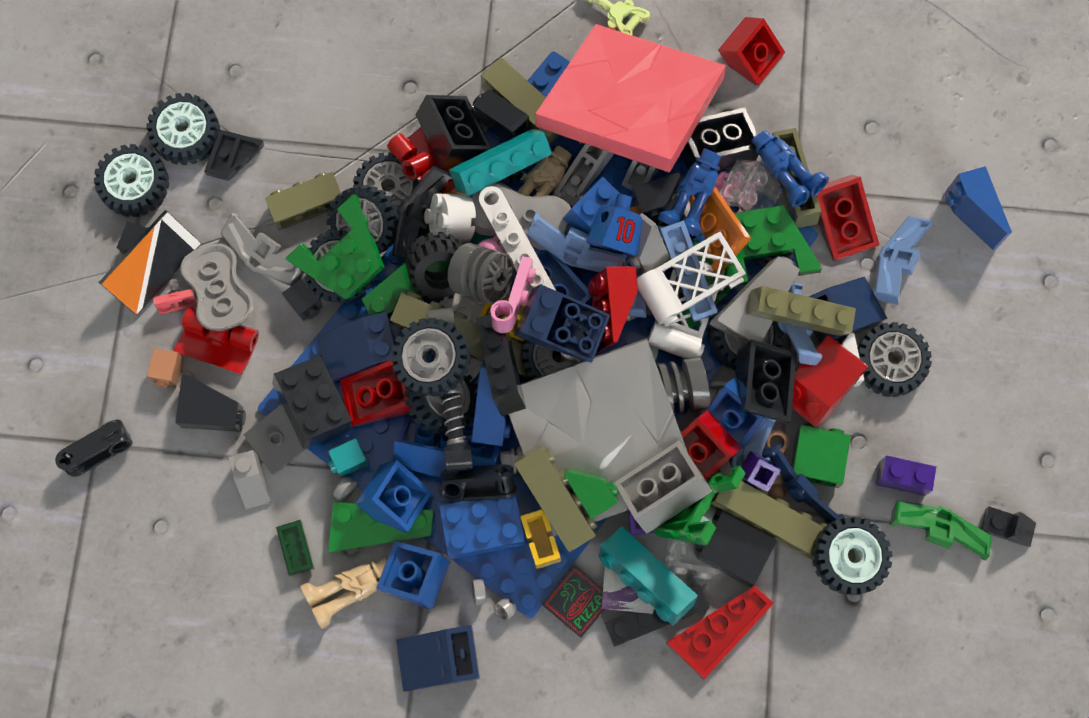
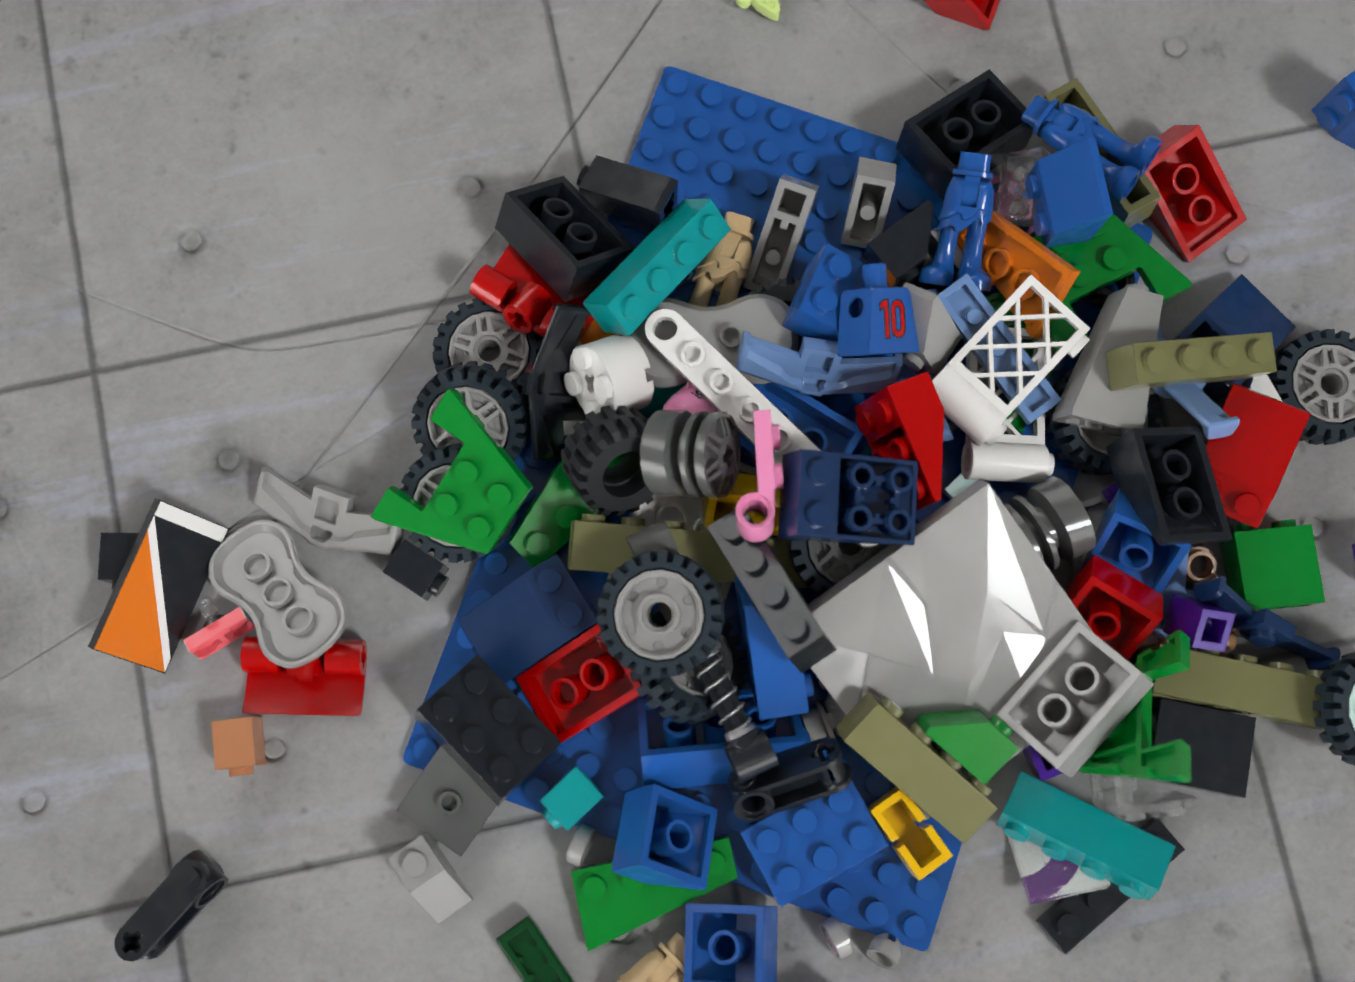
camera: 20 degrees left, 5 degrees up
wheel [94,144,169,217] -> none
wheel [146,93,220,165] -> none
black slope [175,374,246,432] -> none
black wing [204,129,264,181] -> none
olive brick [265,172,341,231] -> none
olive brick [481,57,560,145] -> none
coral tile [535,24,726,172] -> none
black tile [542,565,605,638] -> none
red wing [666,586,774,680] -> none
medium blue plate [874,216,932,305] -> none
none -> blue slope [1025,137,1113,248]

